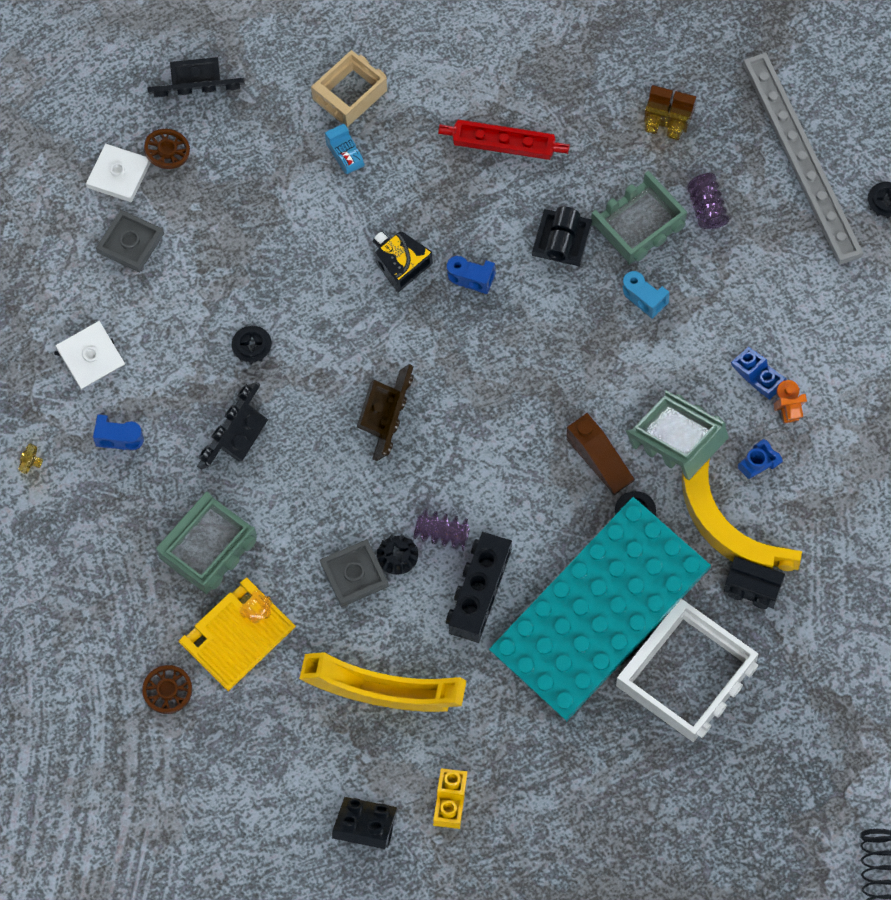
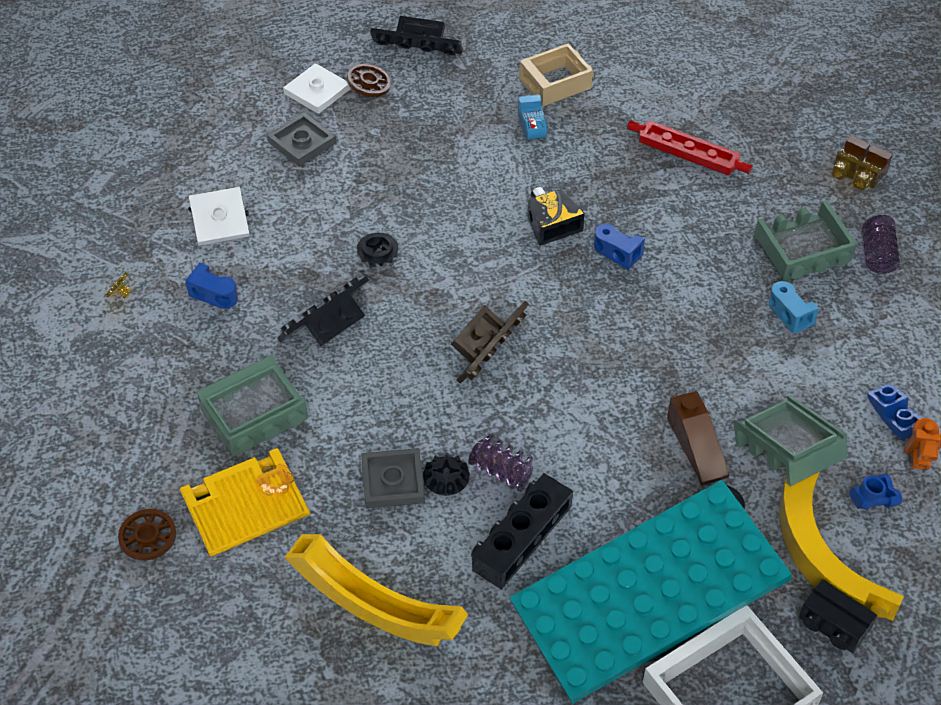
camera: 15 degrees right, 15 degrees down
black plate [532,206,592,267] -> none

